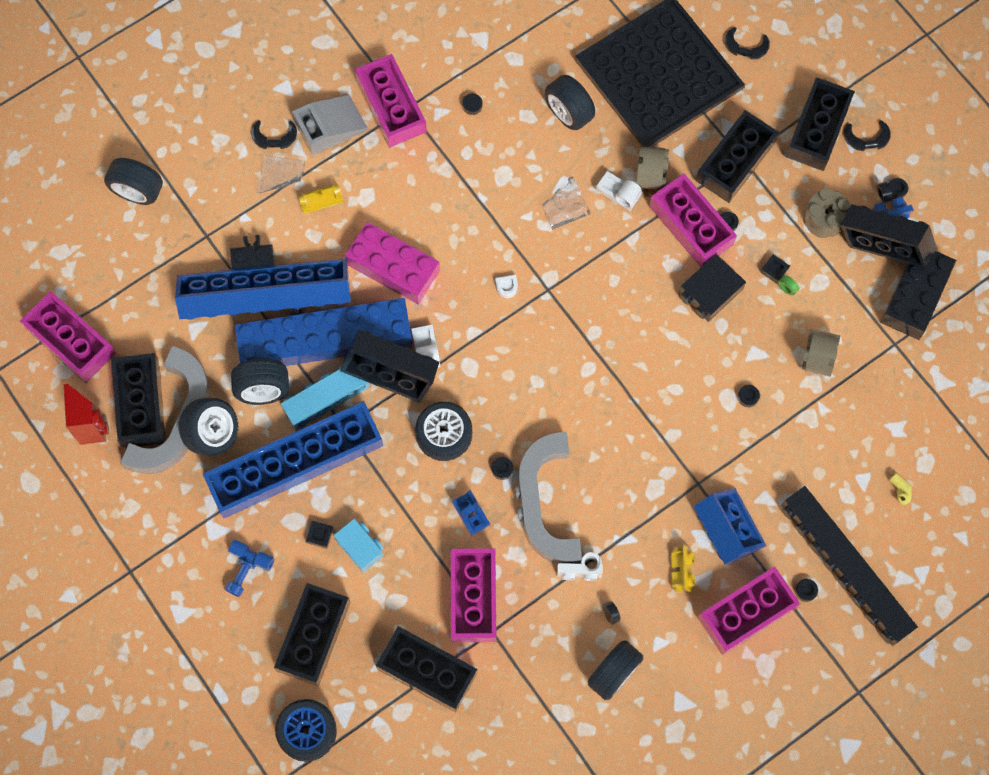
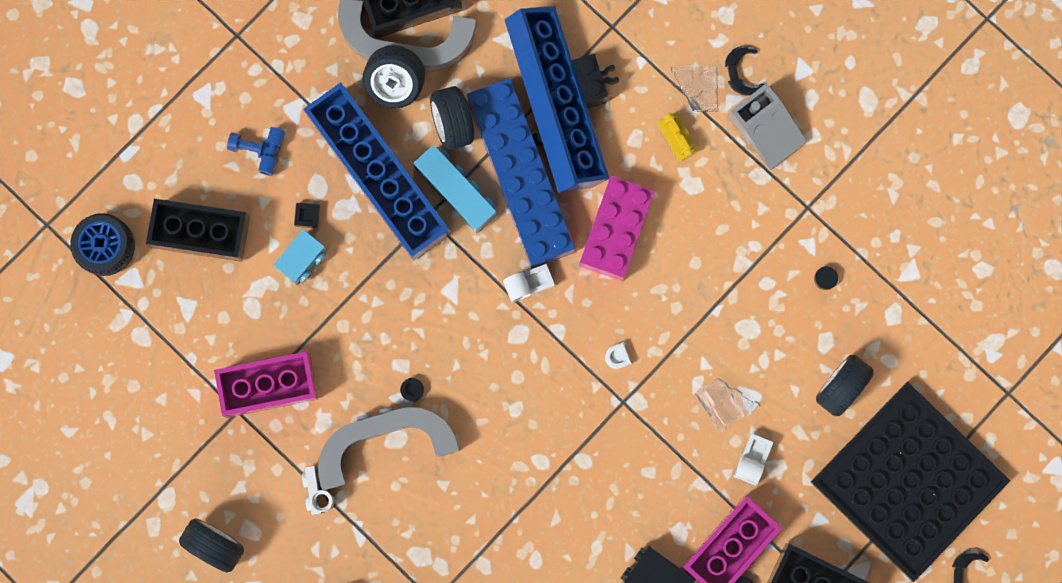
camera: 80 degrees right, 10 degrees up
black brick [340,329,440,403] -> none
dark pink brick [354,54,427,148] -> none
black brick [376,626,478,713] -> none
wheel [415,402,473,461] -> none
blue hips [452,490,490,536] -> none
black tile [602,601,621,625] -> none
dark tan brick [636,146,669,190] -> none

